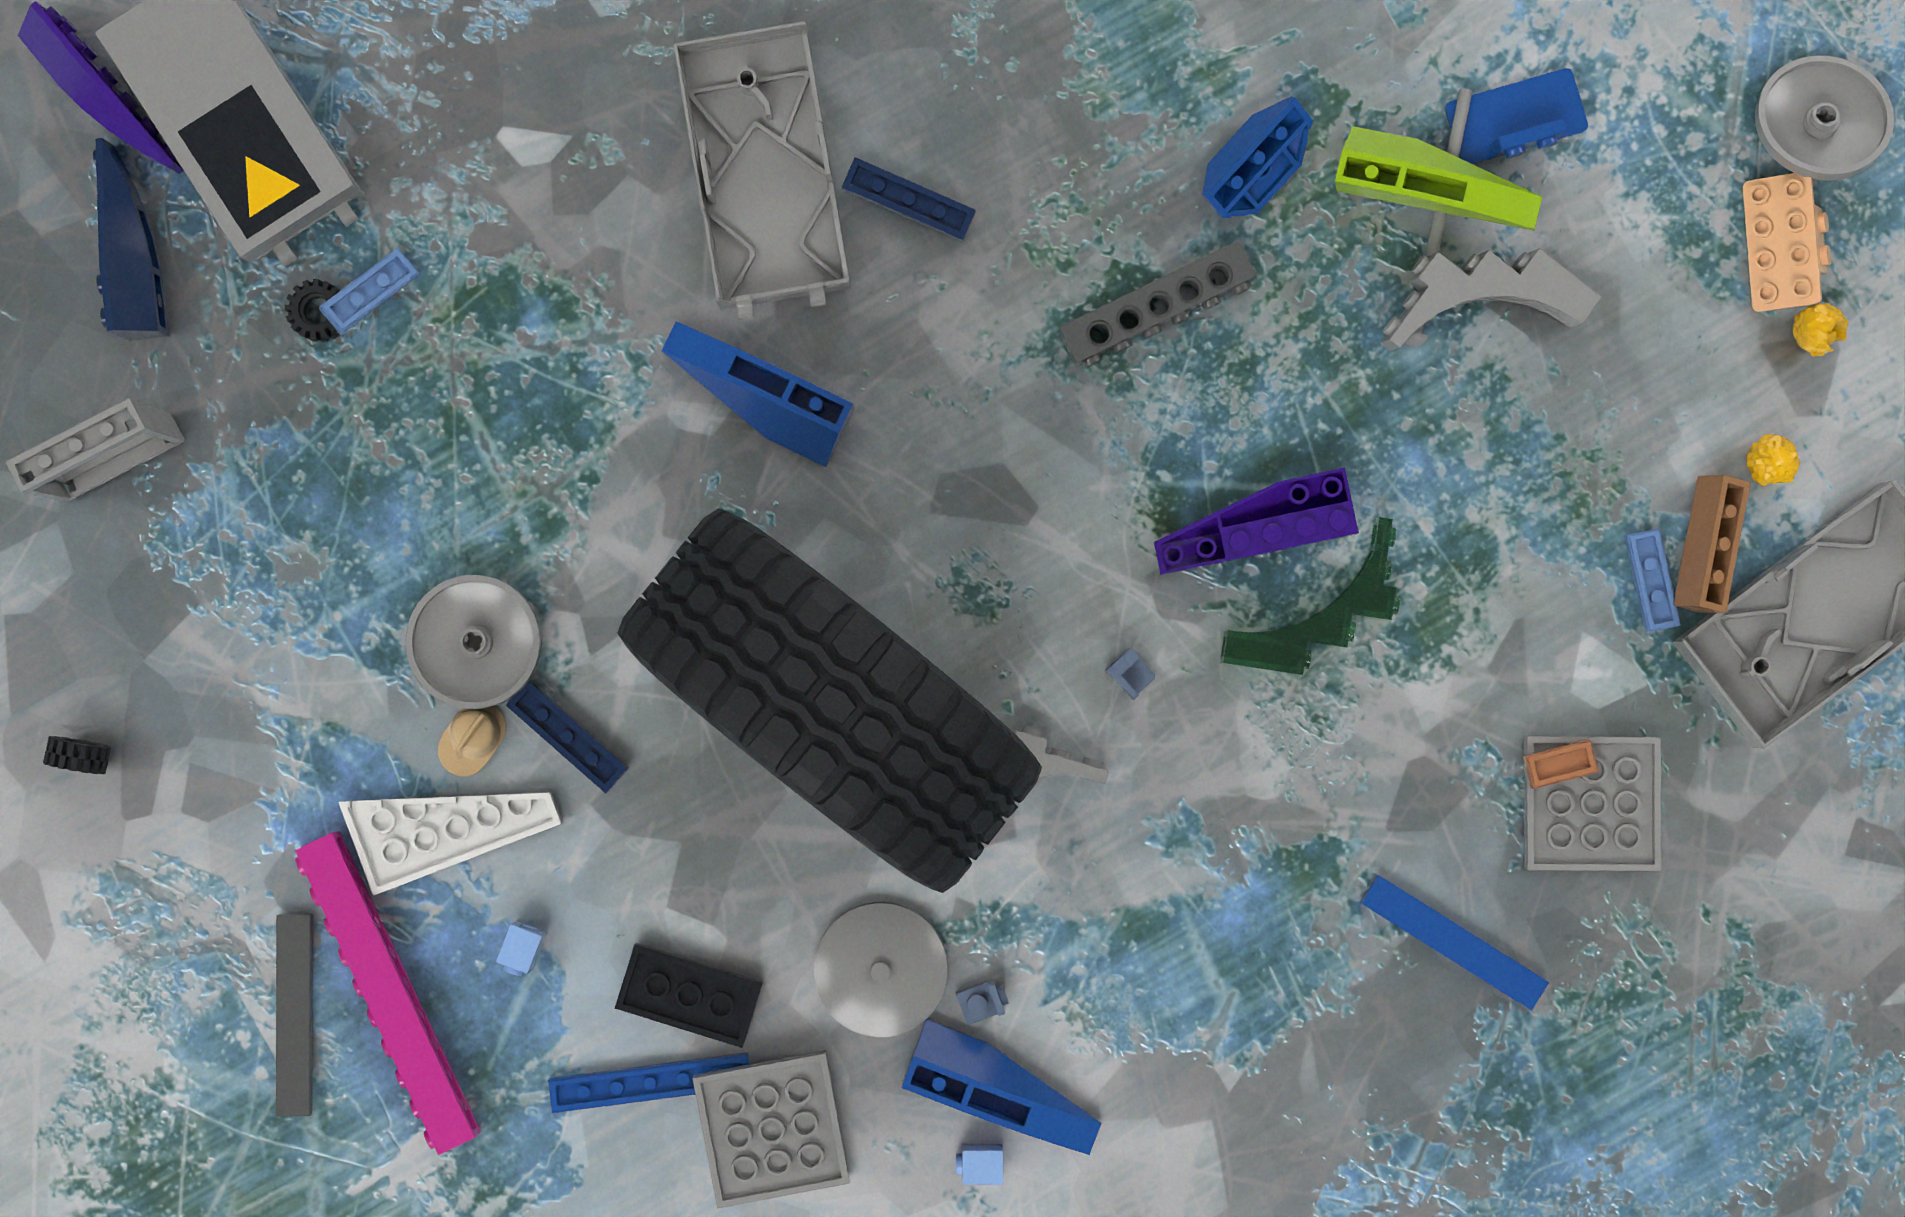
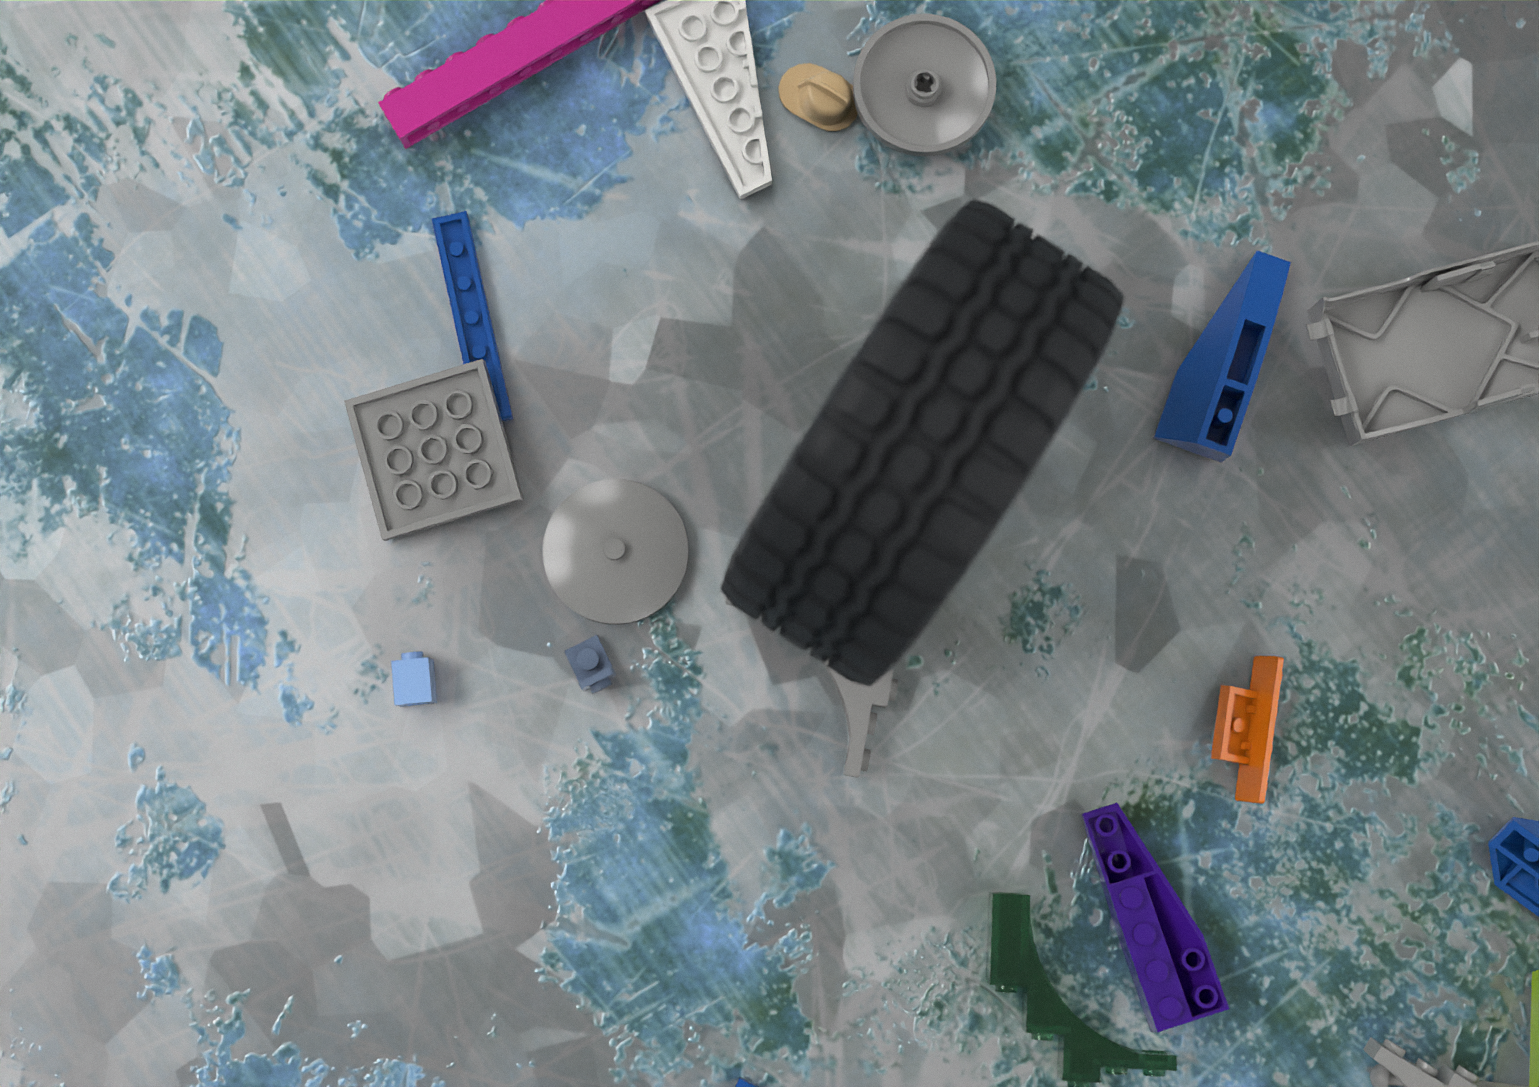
camera: 80 degrees right, 5 degrees down
light blue brick [496,921,547,976] -> none
dark blue plate [506,680,629,794] -> none
black plate [614,943,763,1048] -> none
dark blue plate [842,157,976,242] -> none
blue wedge [901,1019,1101,1155] -> none
dark grey brick [1058,240,1257,368] -> none
sand blue panel [1105,648,1155,700] -> none
none -> orange bracket [1211,656,1284,804]

